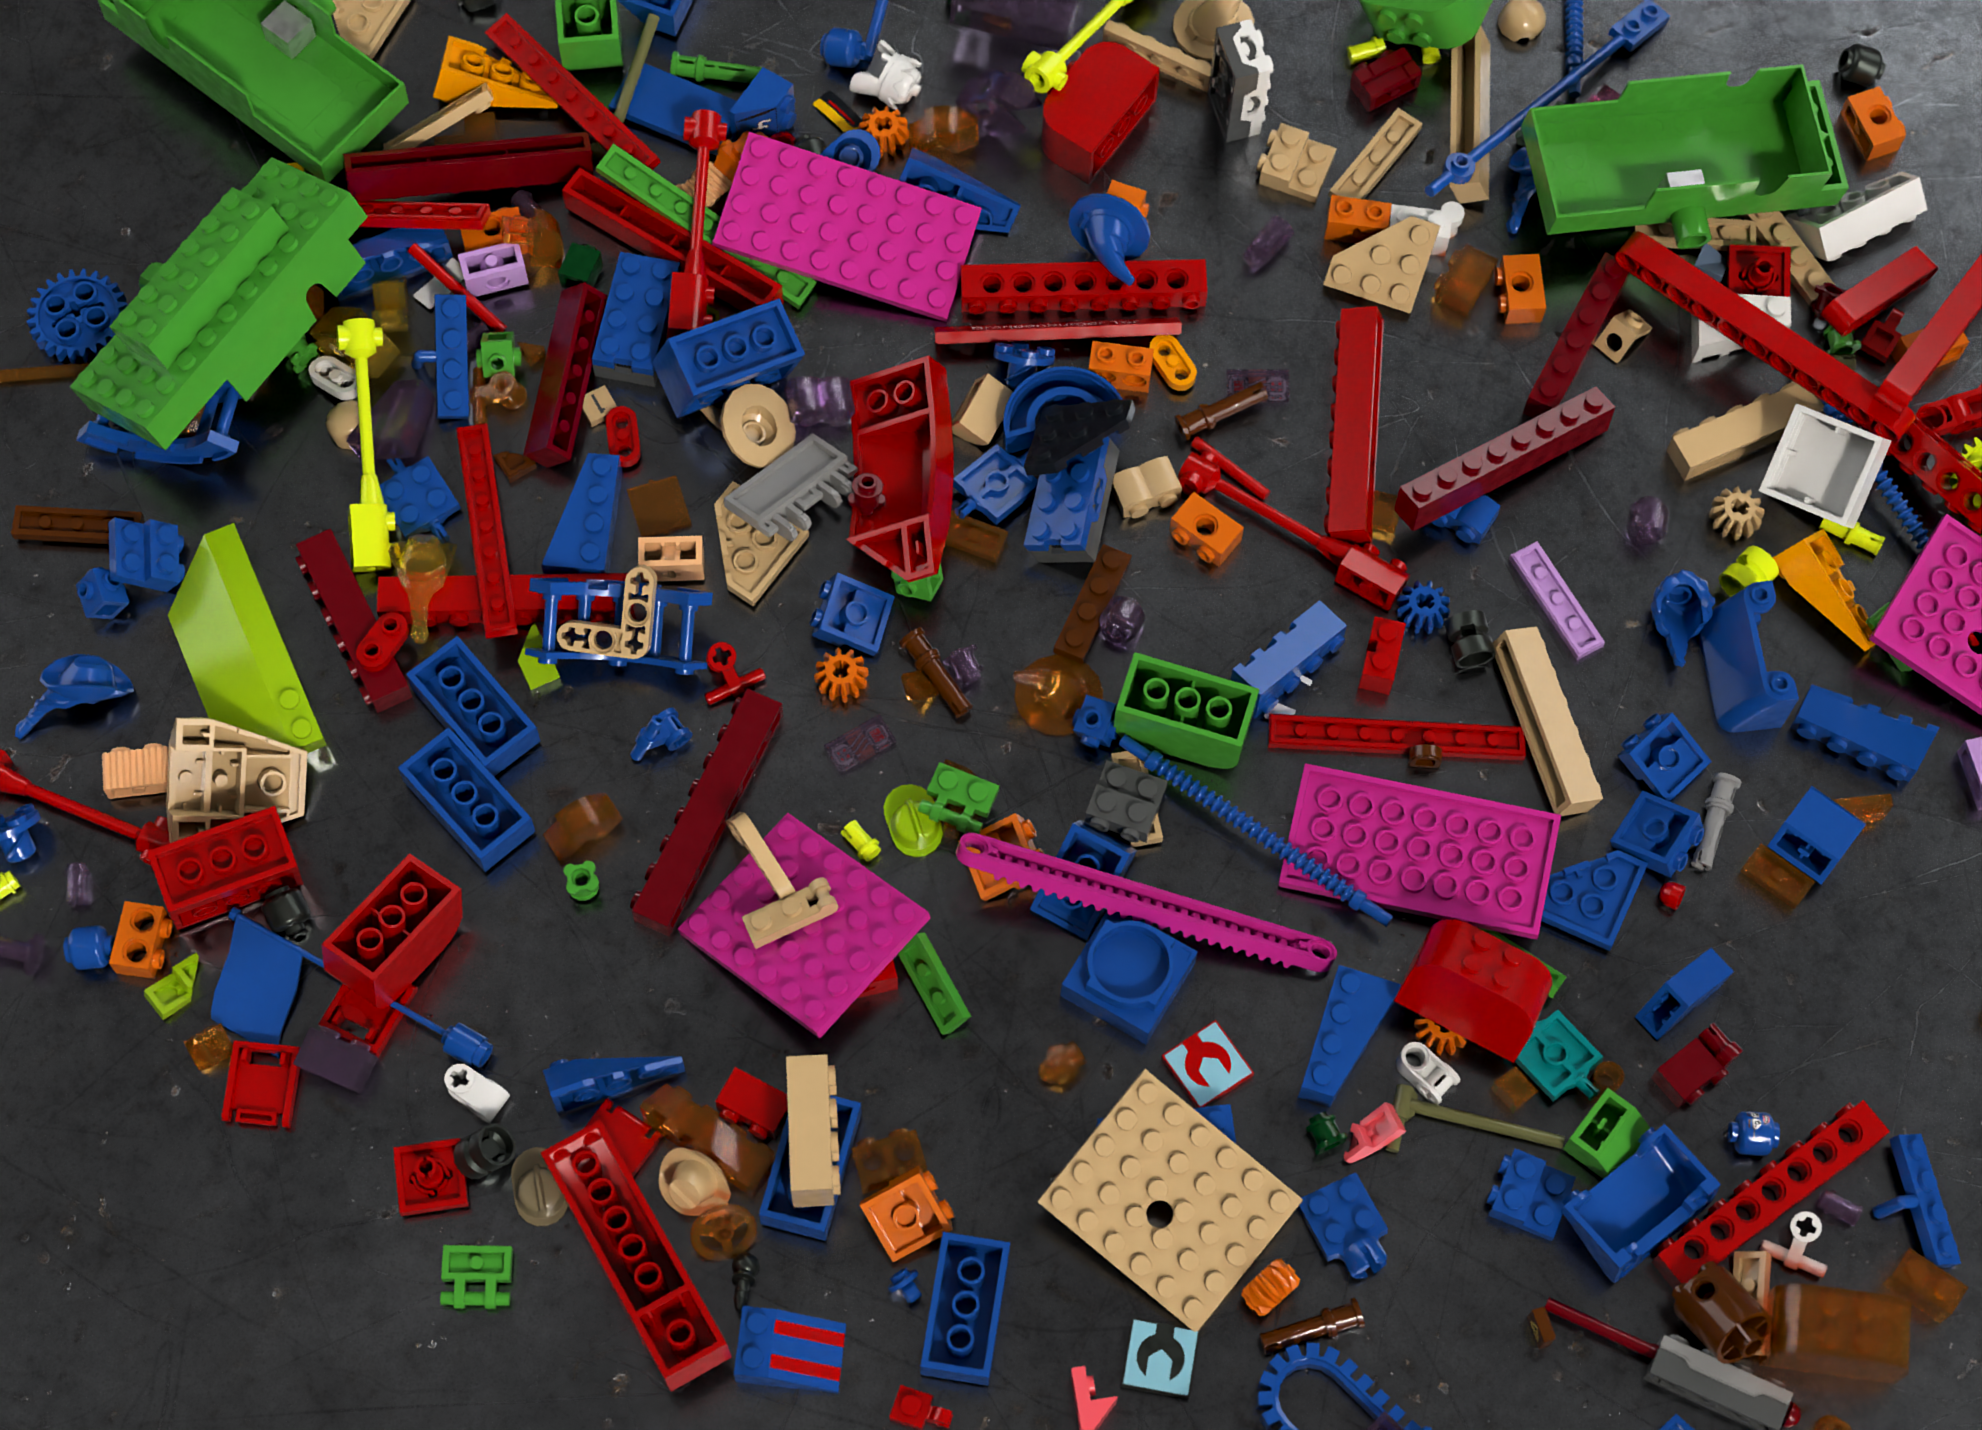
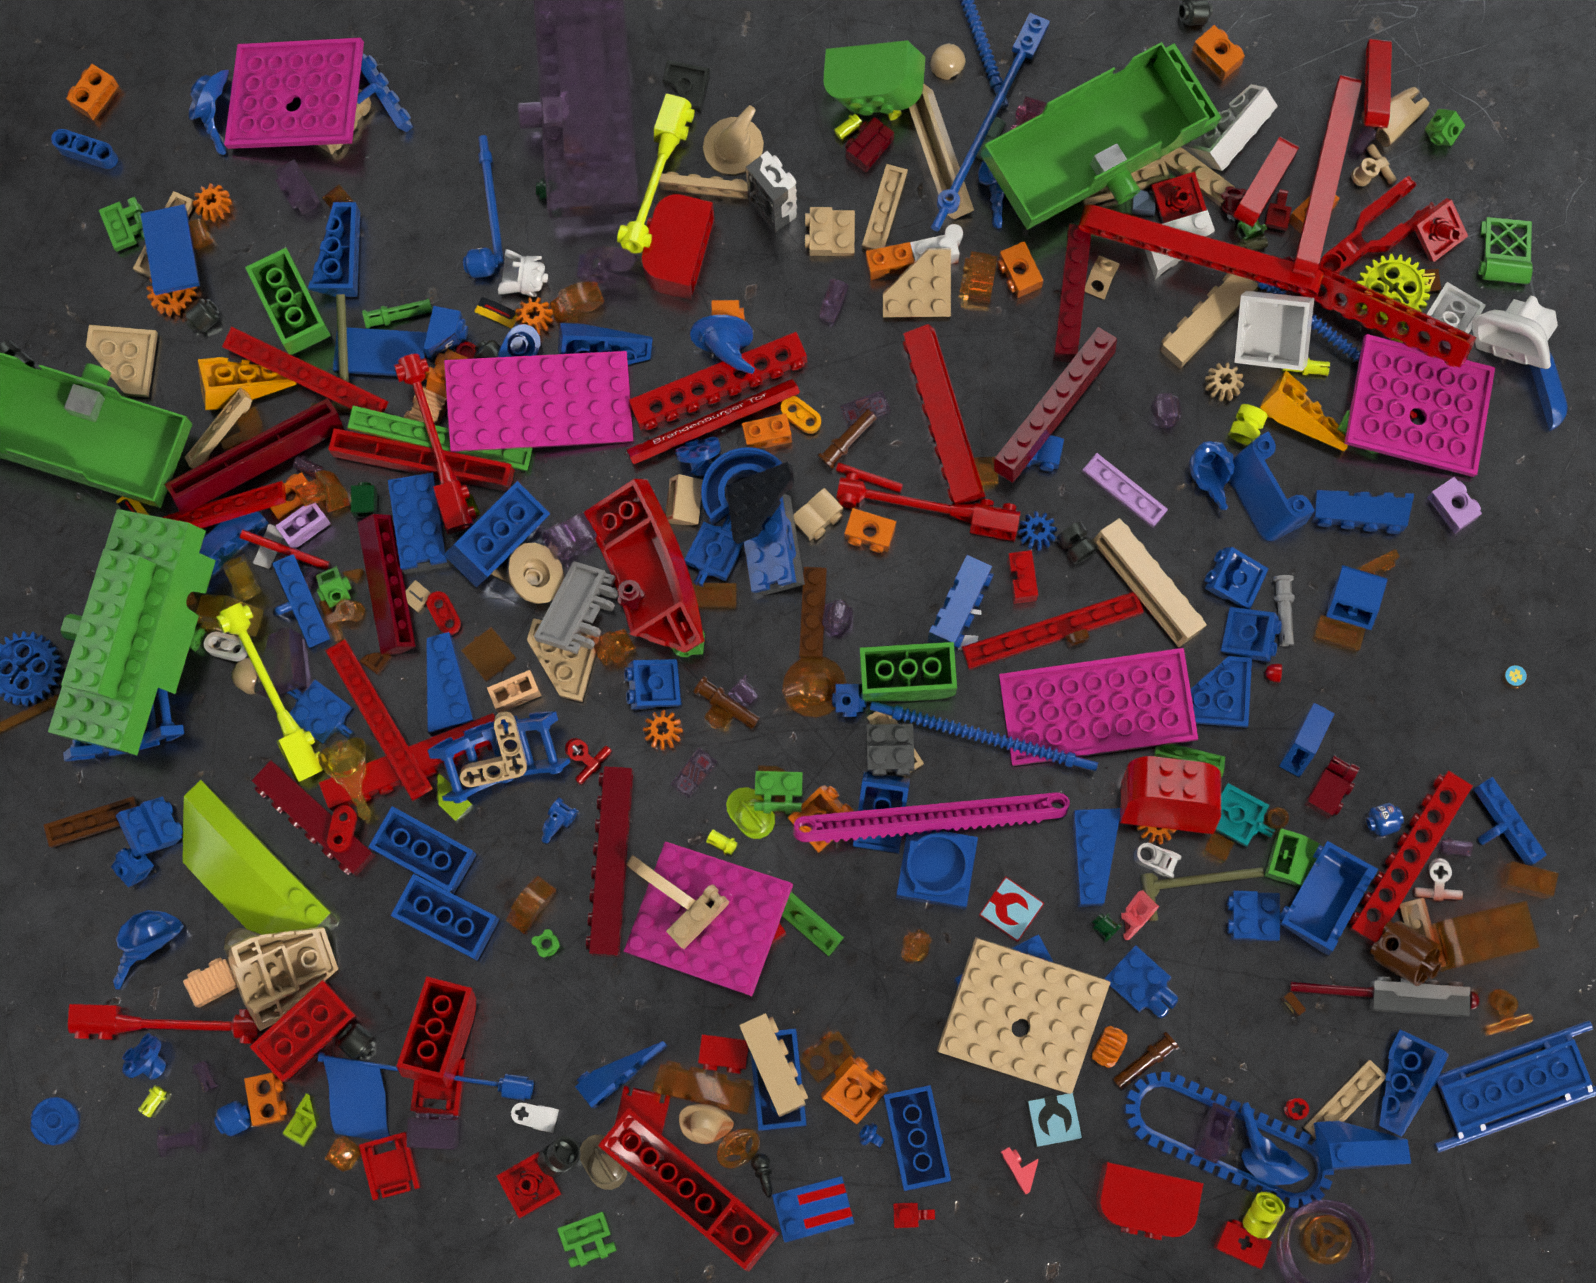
camera: 15 degrees left, 10 degrees up
none -> clear orange brick [594,629,636,666]

